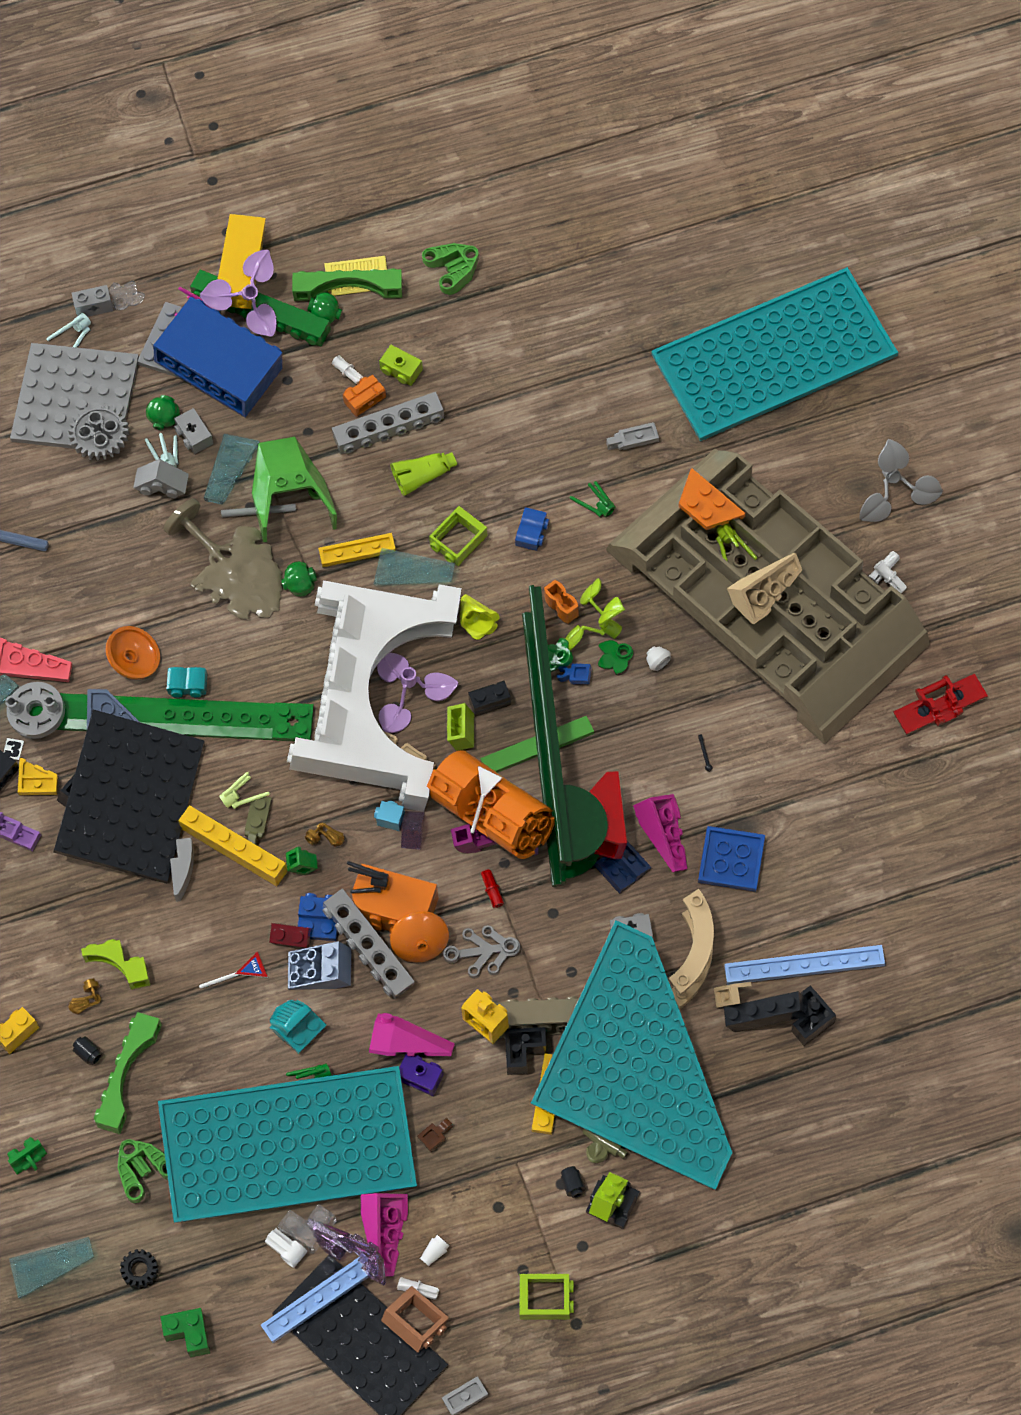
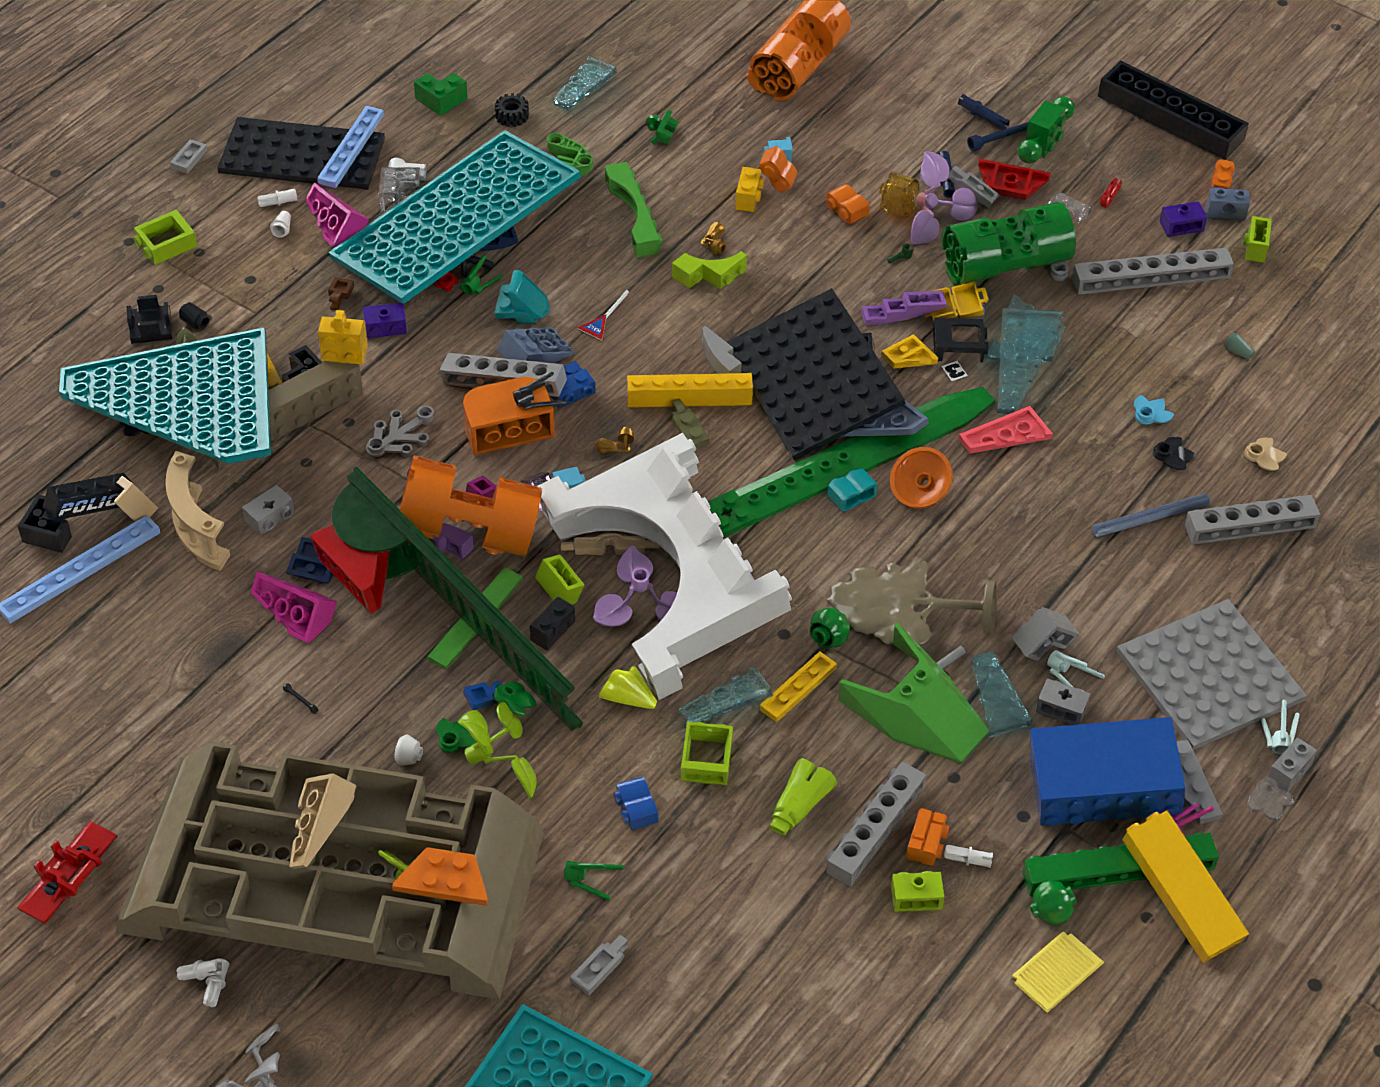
camera: 140 degrees right, 15 degrees down
light grey piece [5,682,65,739] -> none
light grey gear [68,404,129,461] -> none
black brick [73,1036,102,1065] -> none
green plant [146,395,180,431] -> none
lavender plant [200,250,276,336] -> none
yellowish green plant [219,772,270,809] -> none
dark red plate [269,923,311,948] -> none
green brick [286,847,318,875] -> none
bright green arch [292,268,402,301] -> none
clear purple windscreen [307,1218,386,1286] -> none
dark pink wedge [369,1013,455,1056] -> none
nougat window [381,1286,449,1352] -> none
orange dish [390,911,449,963] -> none
bright green connector [422,243,479,295] -> none
white piece [471,766,502,833] -> none
orange brick [544,580,579,624] -> none
lime brick [589,1172,628,1222] -> none
blue plate [698,826,765,892] -> none

